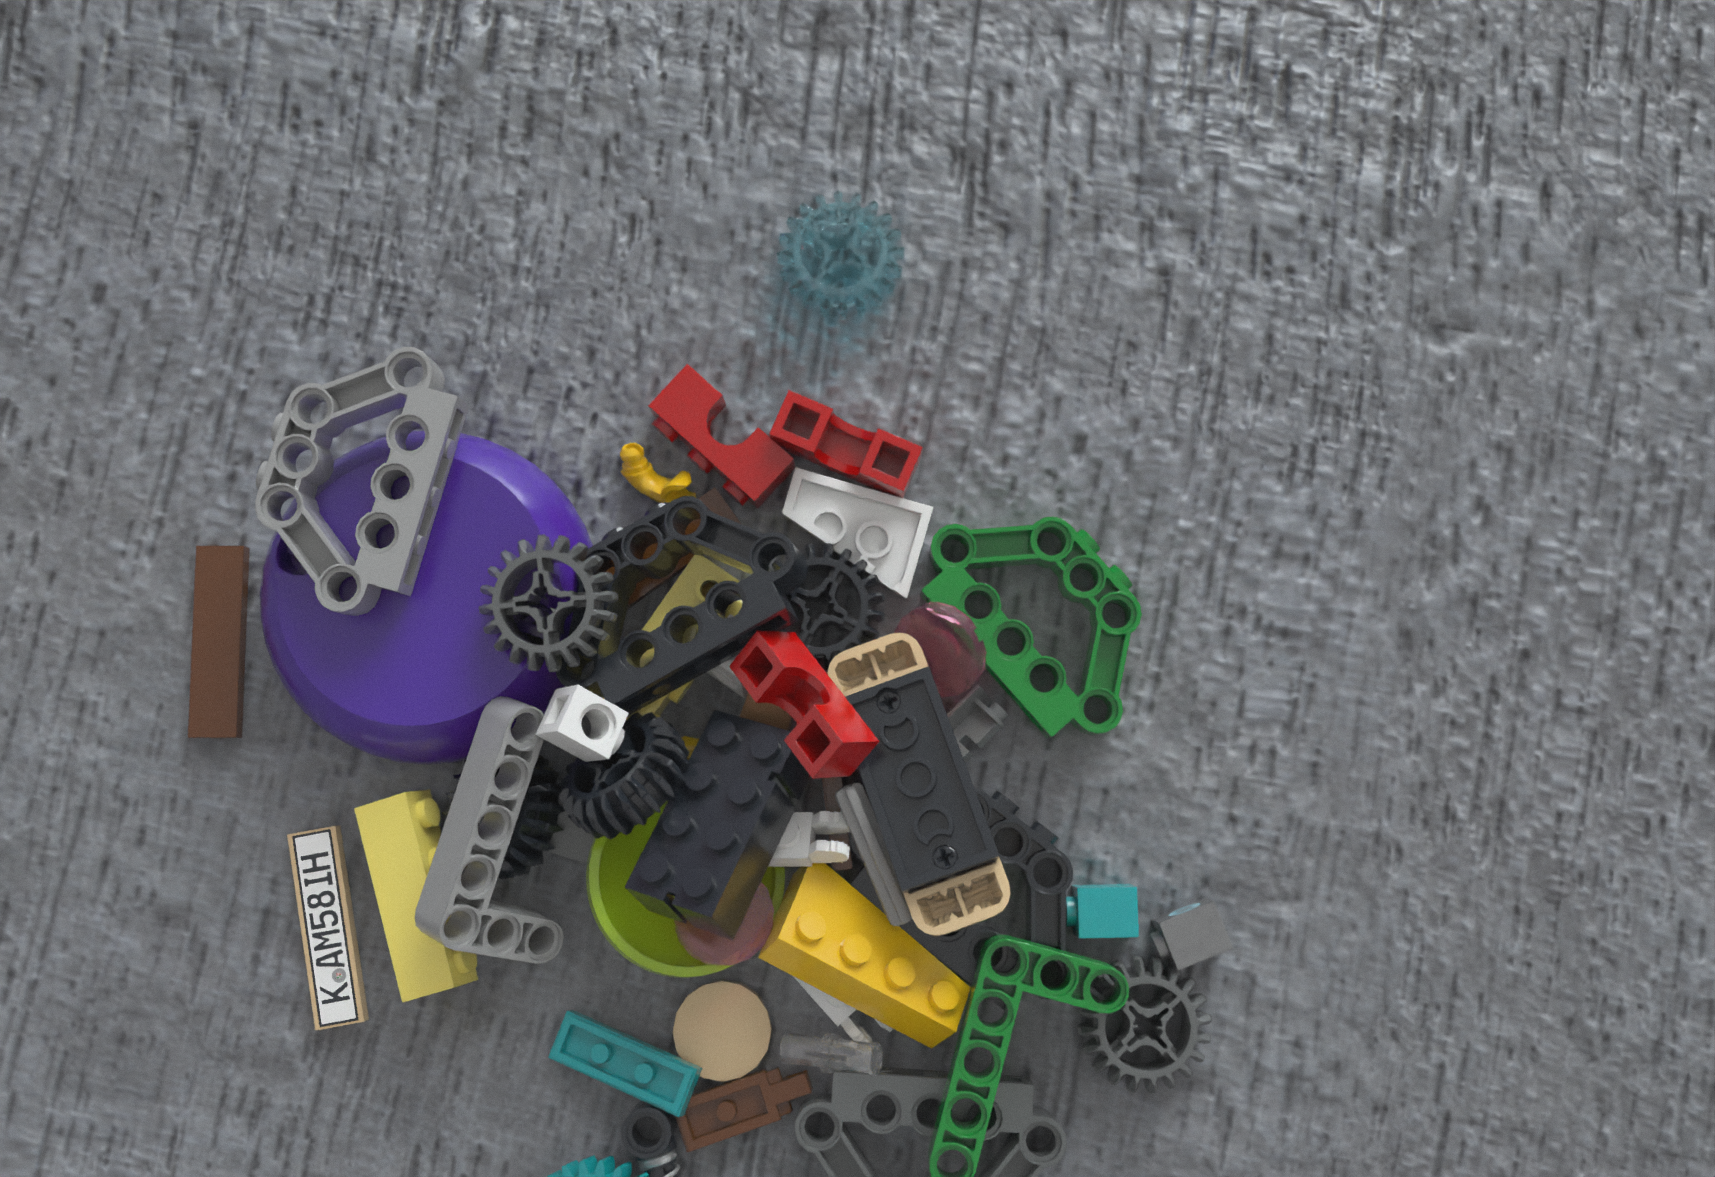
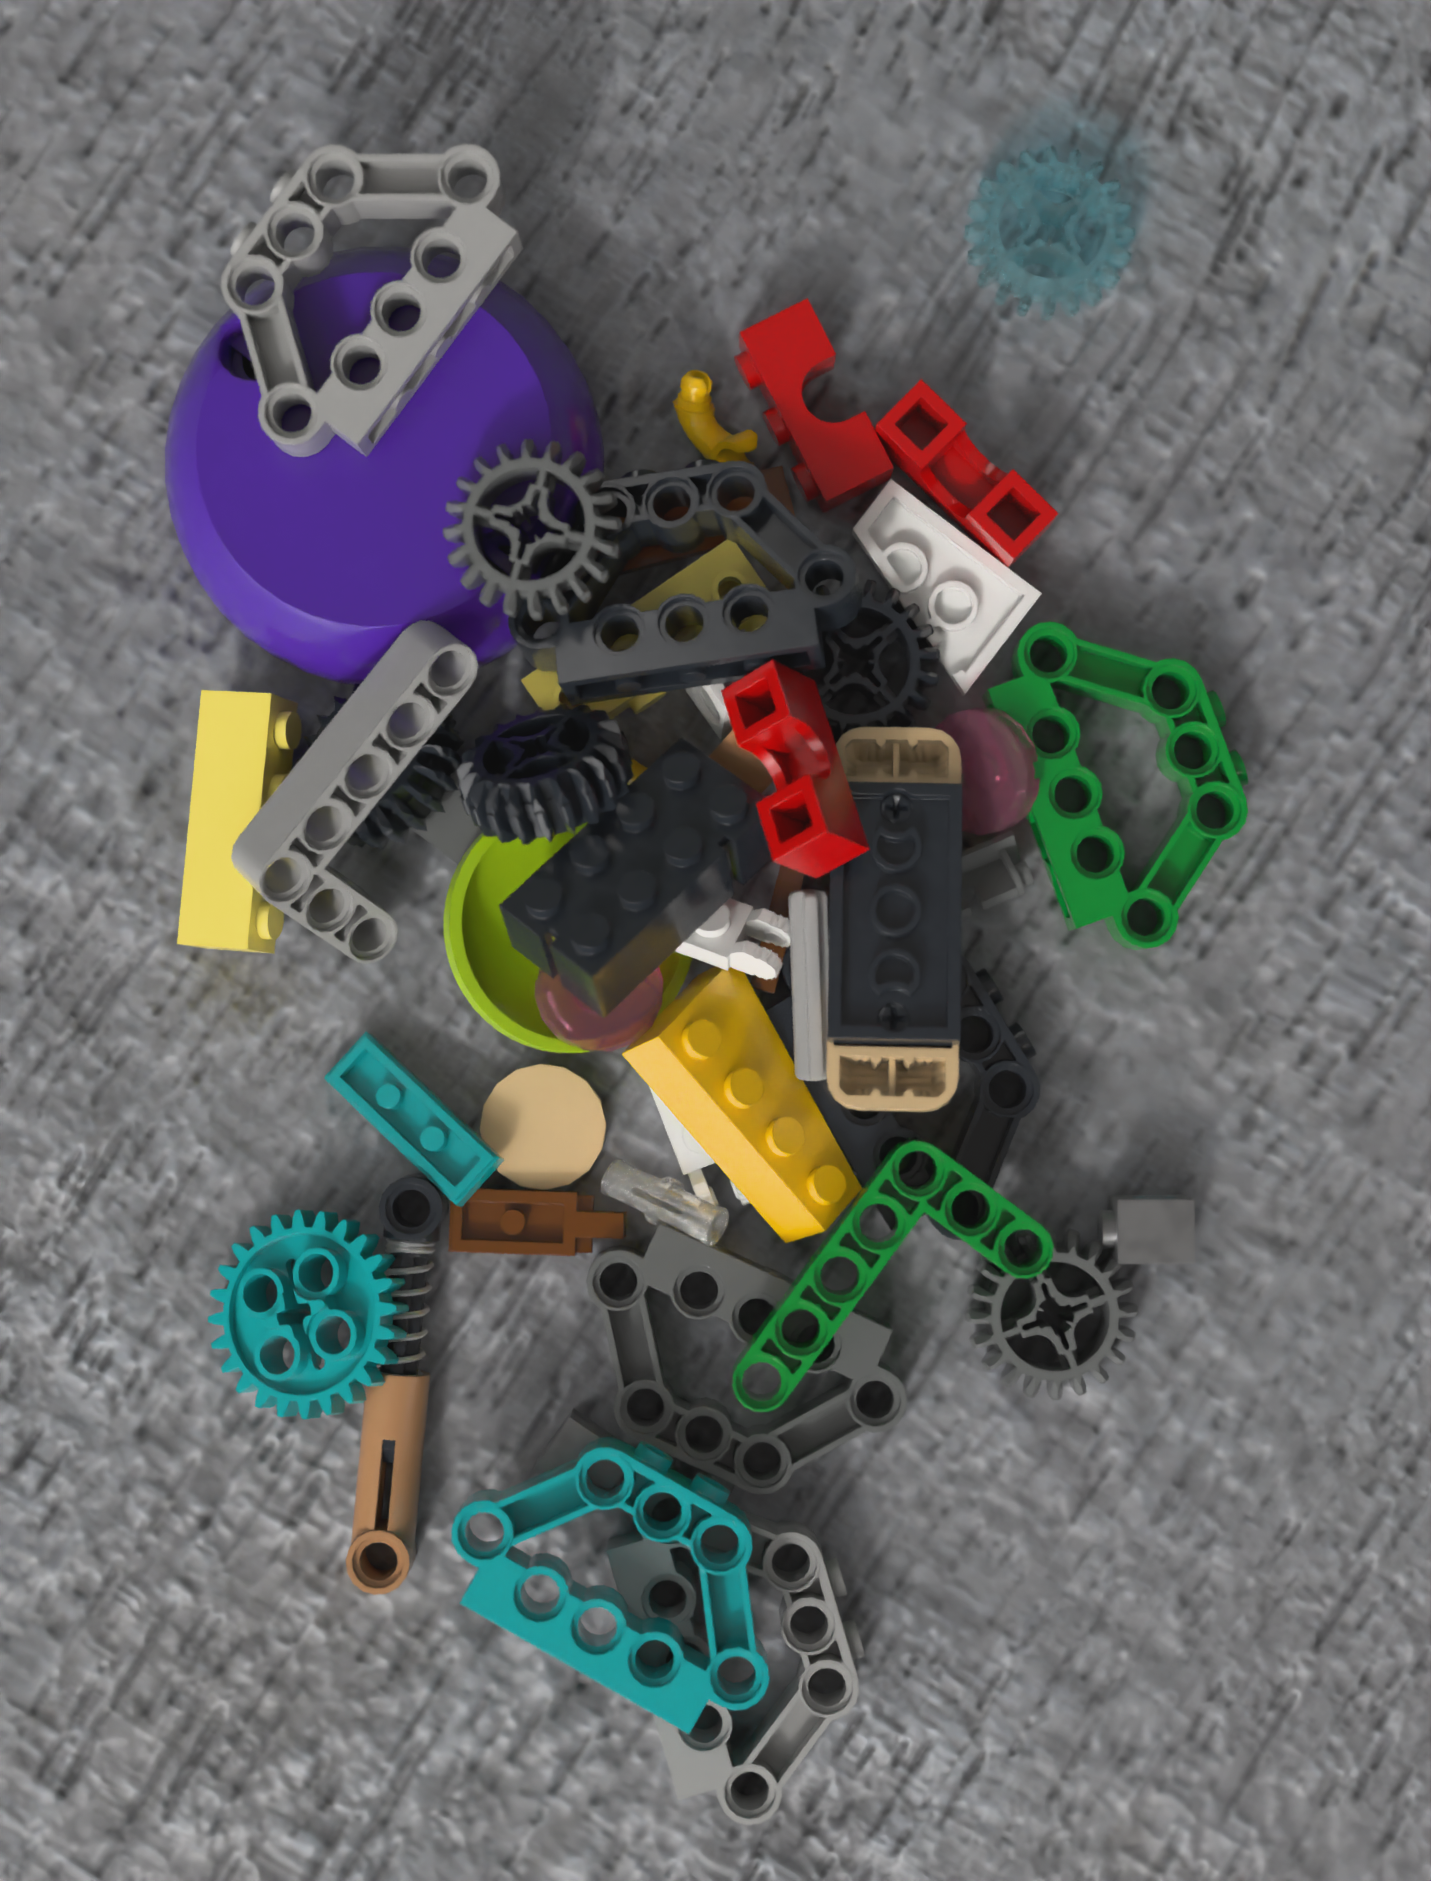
camera: 20 degrees right, 5 degrees up
reddish brown tile [188,546,250,738] -> none
tile [287,825,369,1031] -> none
white brick [535,685,628,762] -> none
teal brick [1066,884,1139,939] -> none

